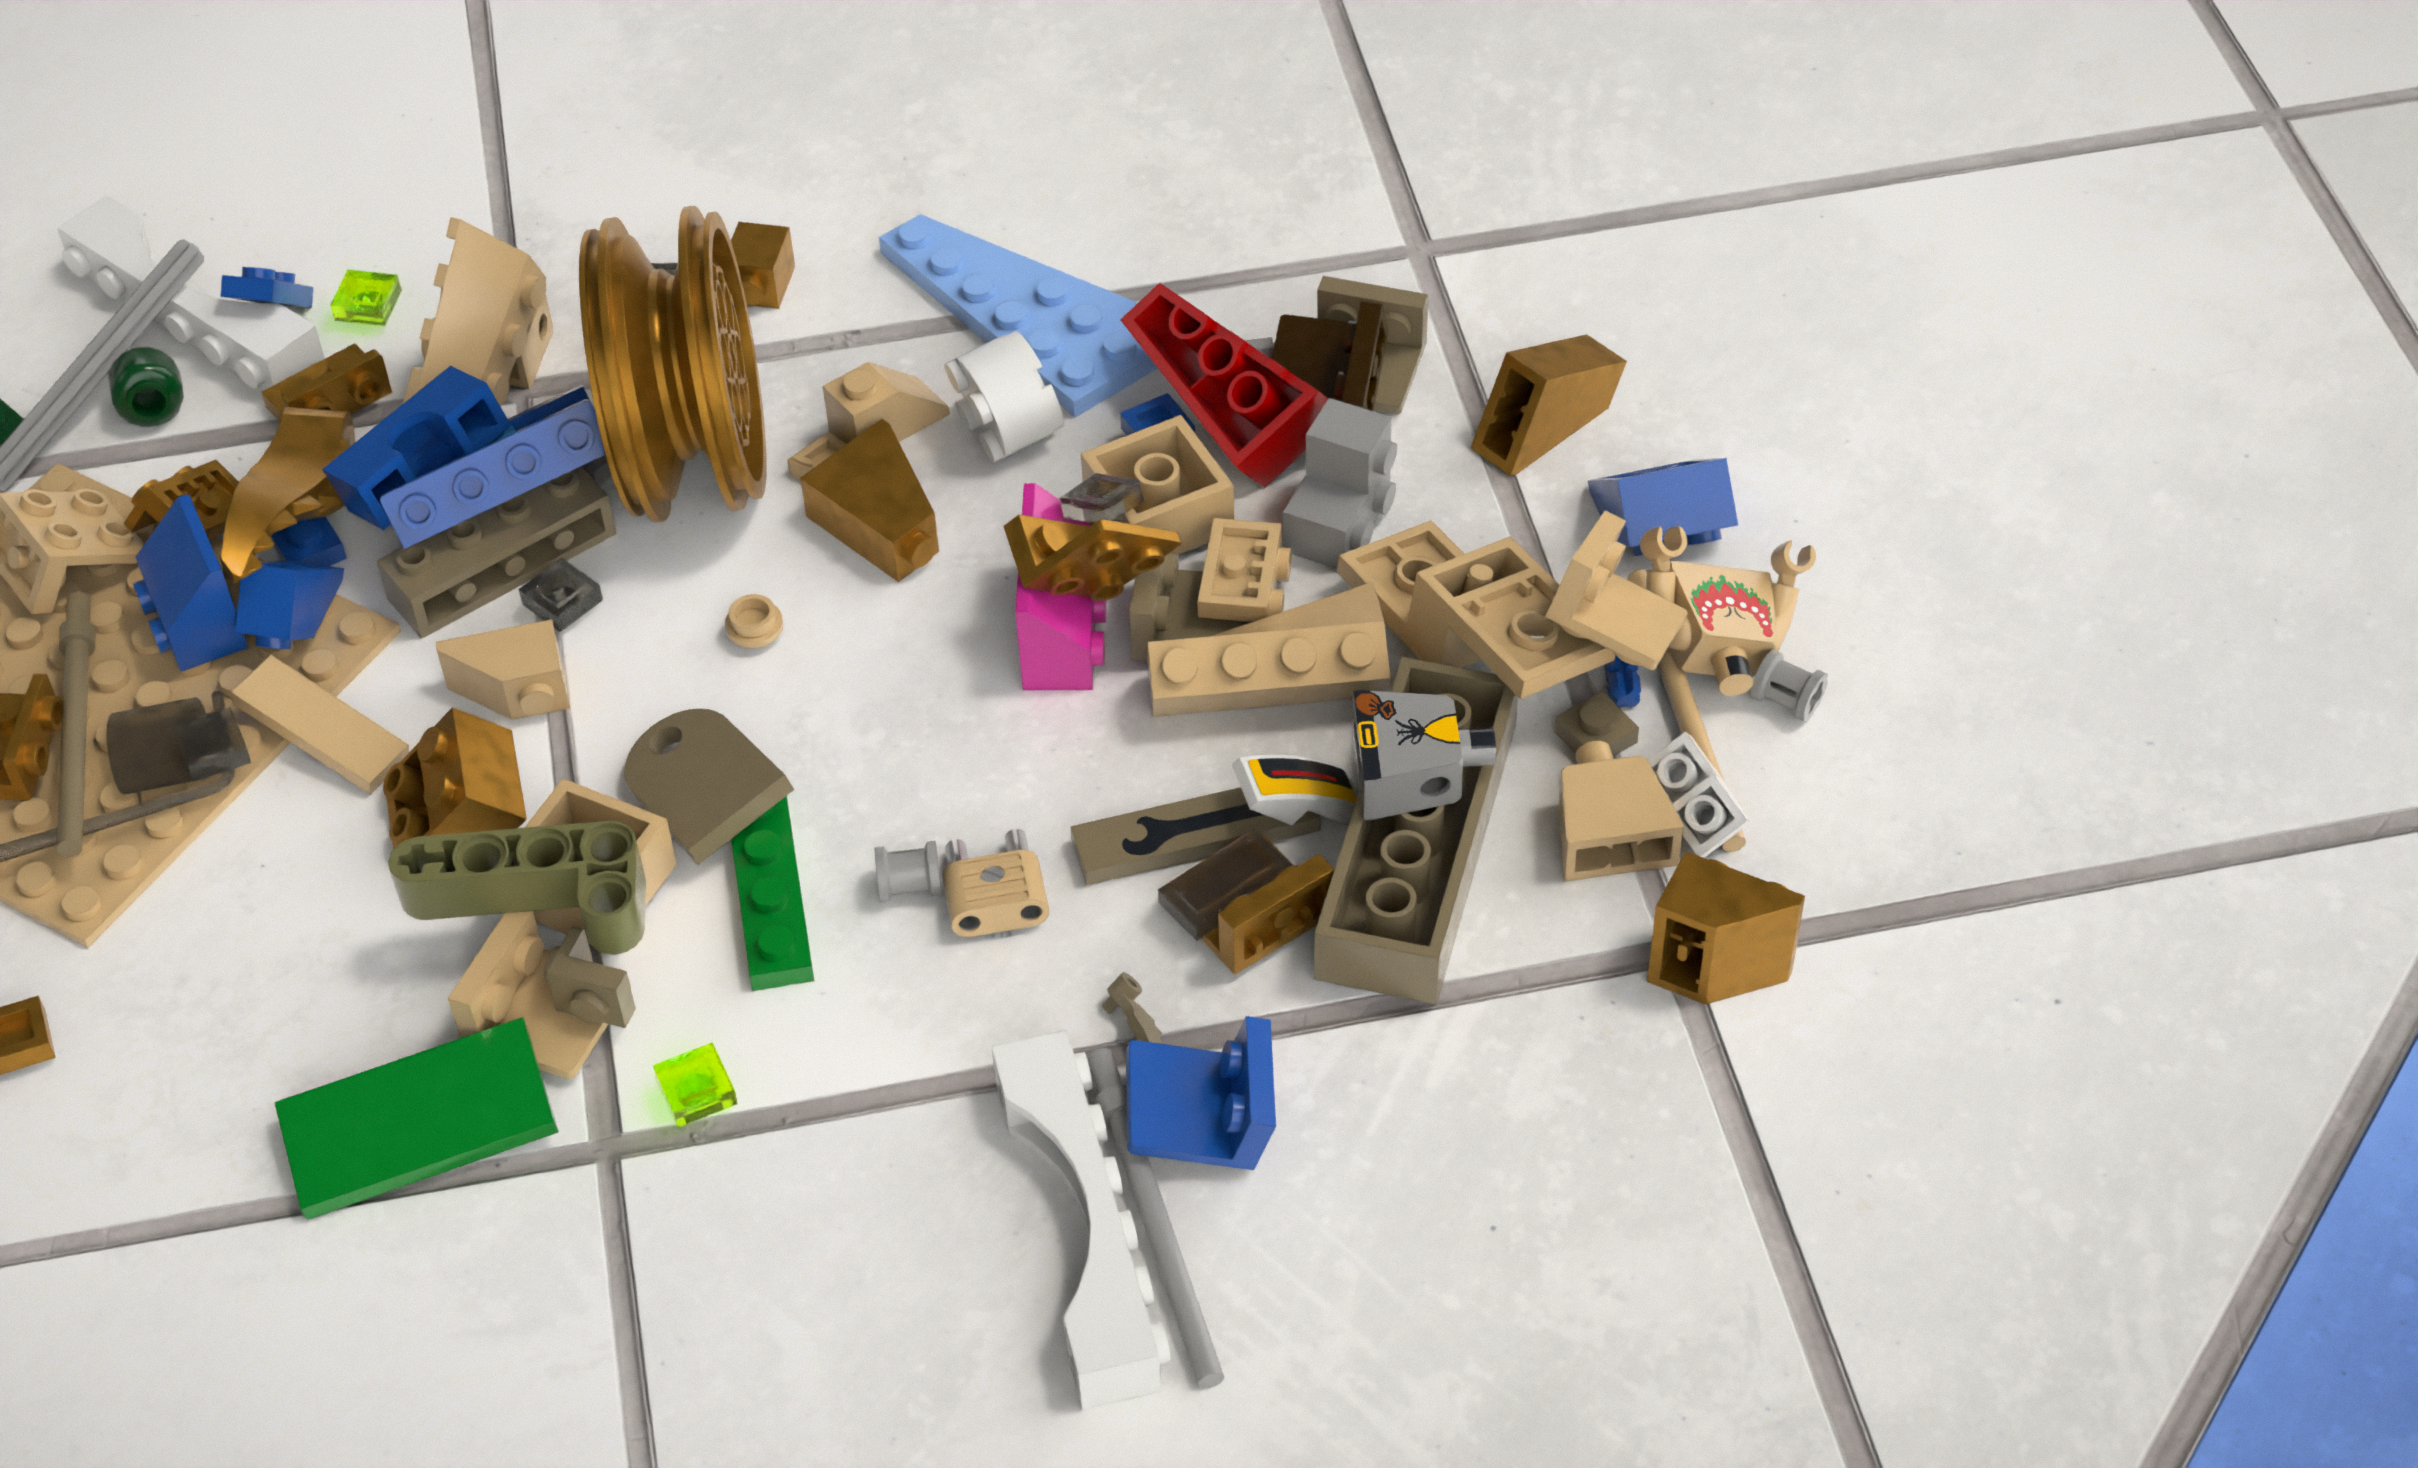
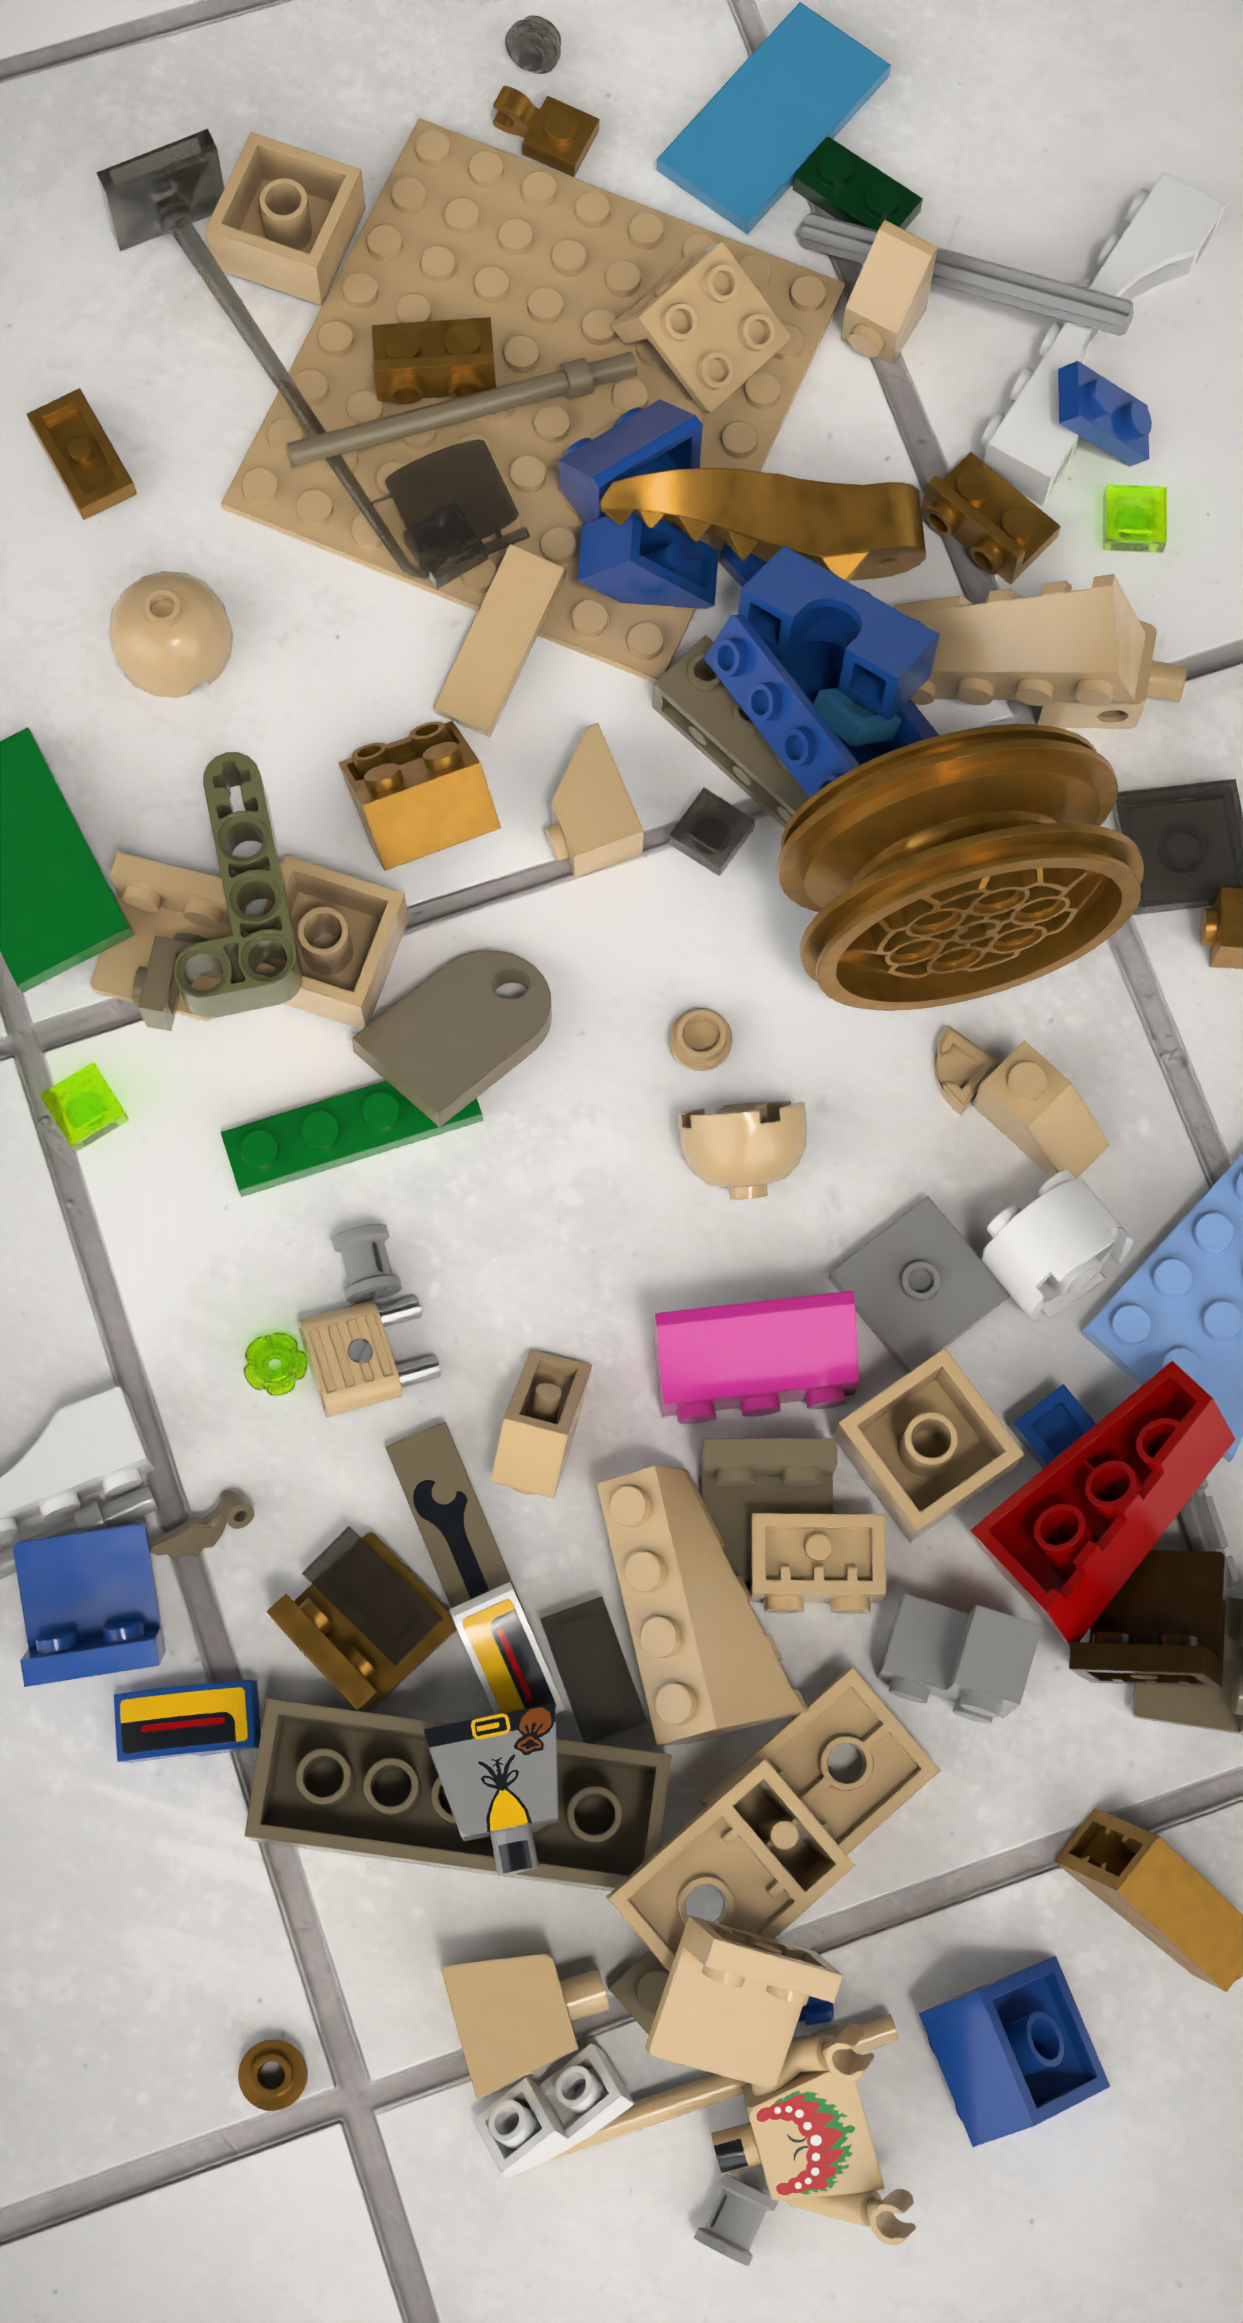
camera: 80 degrees right, 25 degrees up
dark green head [108,347,184,427] -> none
pearl gold bracket [124,460,239,539] -> none
pearl gold slope [800,419,939,582] -> none
pearl gold bracket [1003,515,1182,601] -> none
clear smoke plate [1060,473,1144,525] -> none
pearl gold slope [1647,851,1805,1005] -> none
none -> tan cylinder [109,571,233,698]
none -> slope [114,1680,261,1763]
none -> pearl gold plate [238,2039,308,2111]
none -> clear neon green plate [244,1333,307,1396]
none -> tan slope [490,1349,593,1499]
none -> clear smoke tile [540,1596,648,1744]
none -> tan cylinder [677,1101,807,1200]
none -> light grey plate [828,1196,1009,1373]
none -> tan slope [841,220,938,365]

